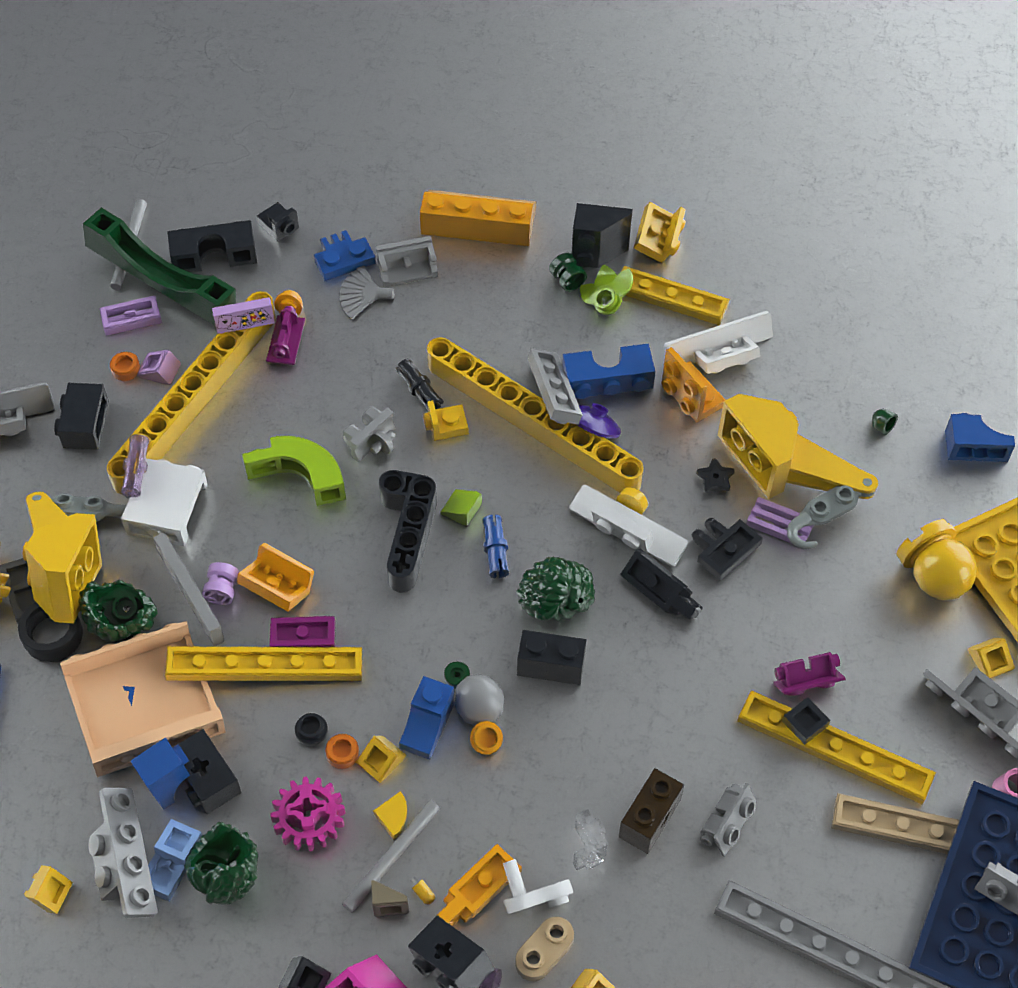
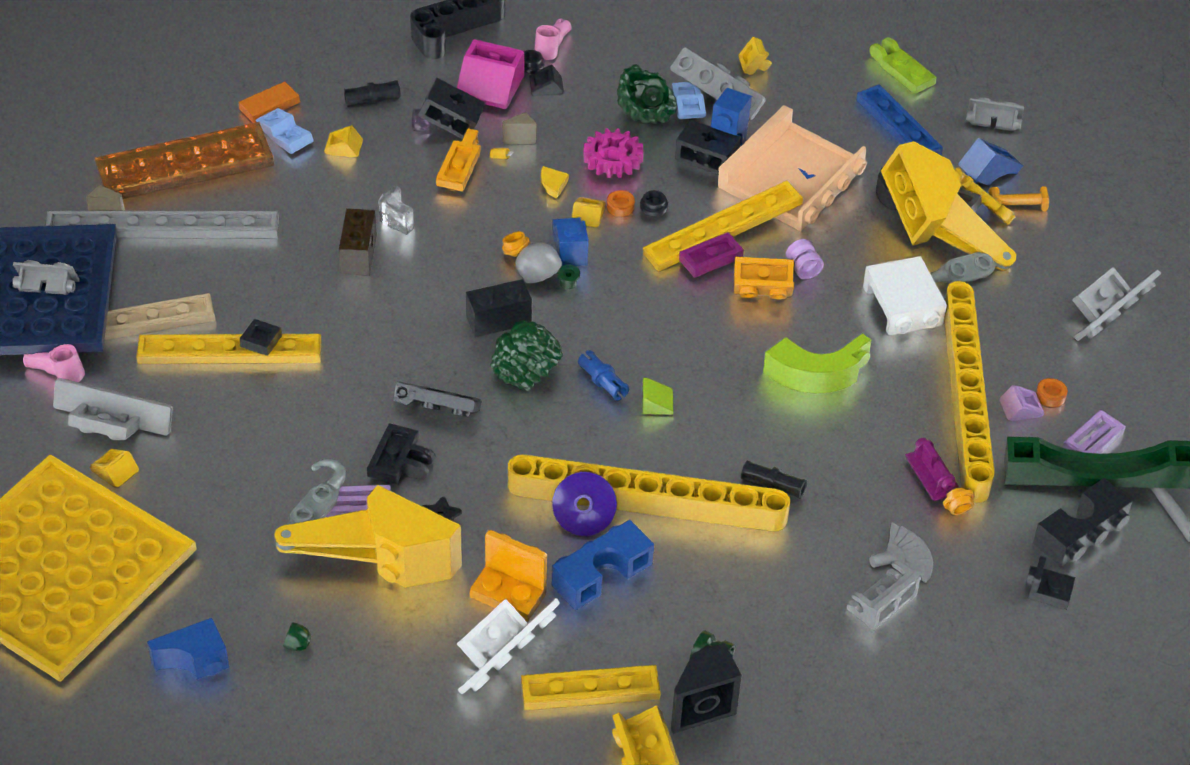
camera: 150 degrees right, 10 degrees down
black piece [54,383,109,450] -> none
dark green hair [78,580,158,643] -> none
clear purple pin [121,434,149,497] -> none
light grey tile [153,533,224,647] -> none
lavender tile [212,297,275,334] -> none
blue hinge [314,230,376,281] -> none
light grey bar [342,800,440,913] -> none
light grey hips [343,406,396,462] -> none
black beam [379,470,437,593] -> none
light orange slope [420,190,537,246] -> none
yellow bracket [423,401,469,441] -> none
white piece [503,859,573,914] -> none
tan plate [515,917,574,981] -> none
light grey plate [527,348,583,425] -> none
white bracket [569,484,688,567] -> none
lime plate [580,265,633,315] -> none
yellow tile [616,487,648,515] -> none
light grey hinge [700,783,757,857] -> none
magenta hinge [773,652,846,696] -> none
yellow tile [896,519,977,600] -> none

